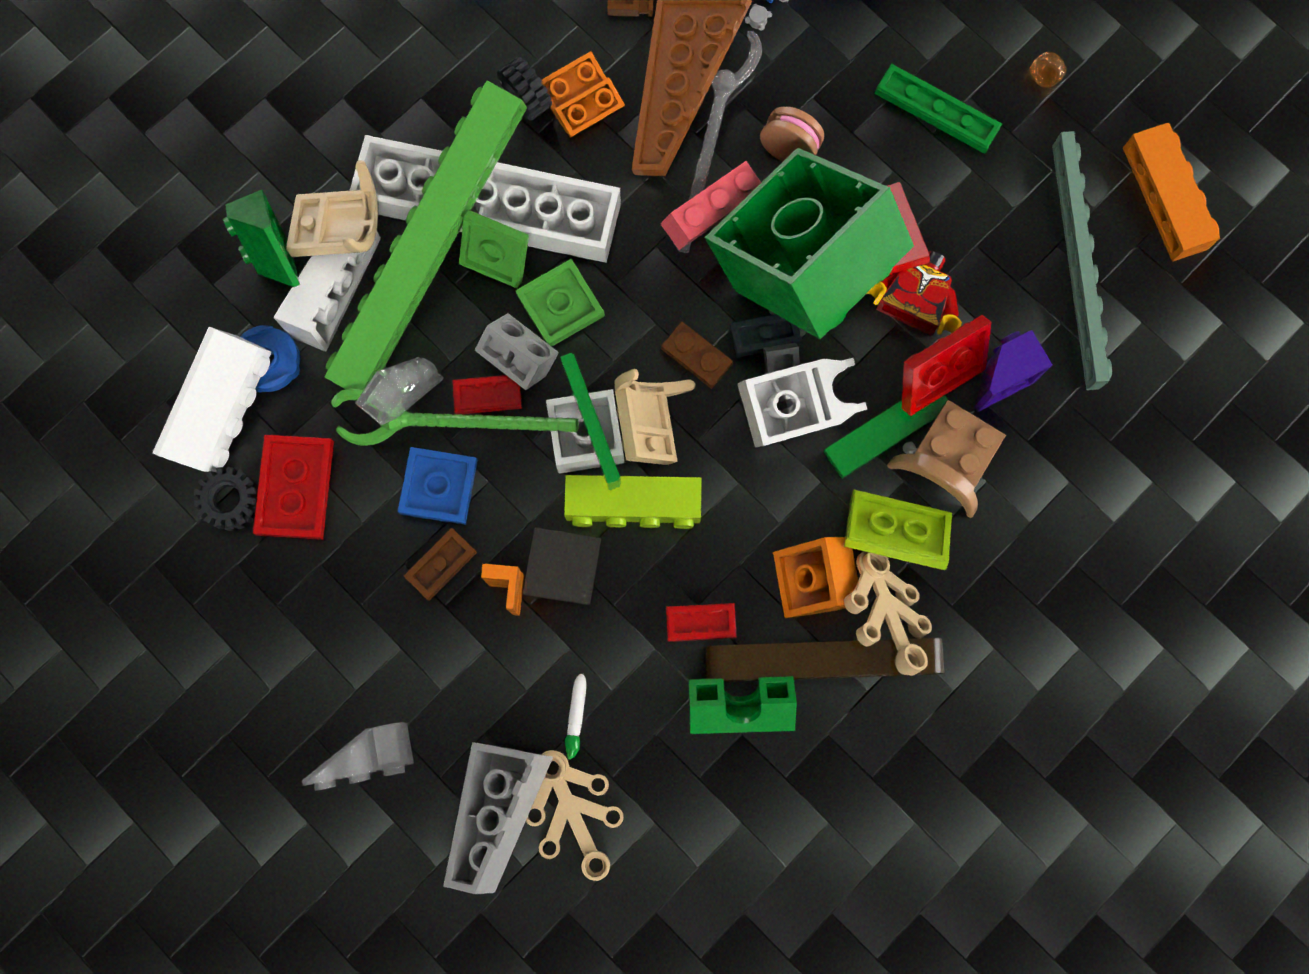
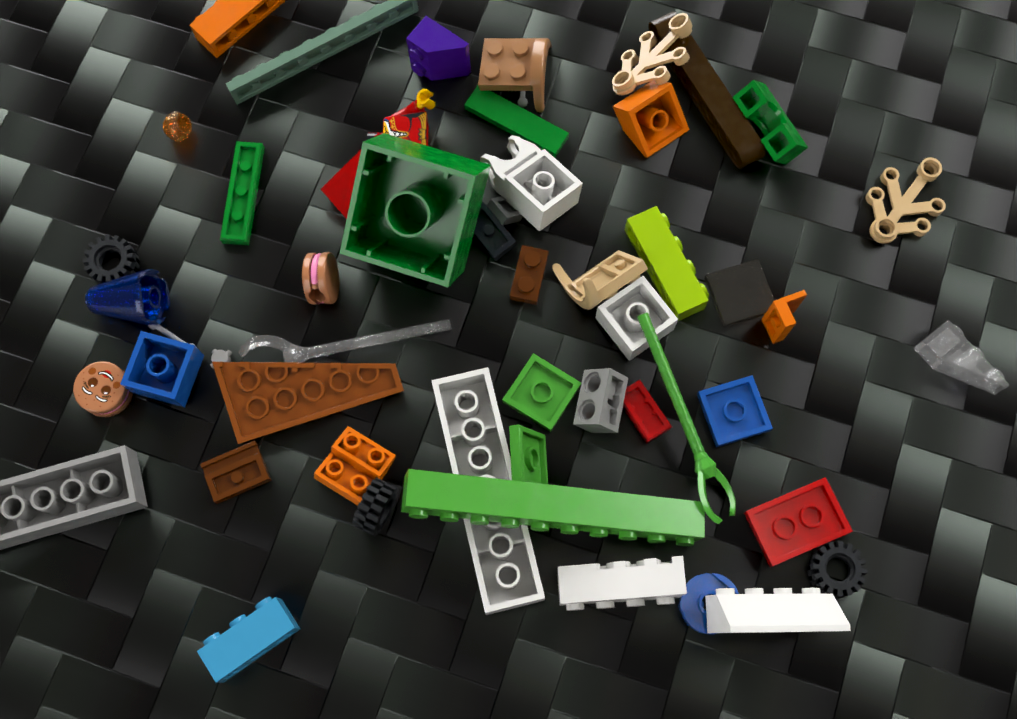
camera: 115 degrees left, 5 degrees down
green slope [223,190,300,287] -> none
tan piece [286,160,378,257] -> none
clear slope [355,357,444,425] -> none
reddish brown plate [404,528,477,601] -> none
light grey wedge [443,742,553,894] -> none
green tile [560,353,621,490] -> none
white piece [565,674,587,760] -> none
coral brick [661,161,761,250] -> none
red plate [666,603,737,642] -> none
lime tile [844,489,952,570] -> none
red plate [902,315,992,416] -> none

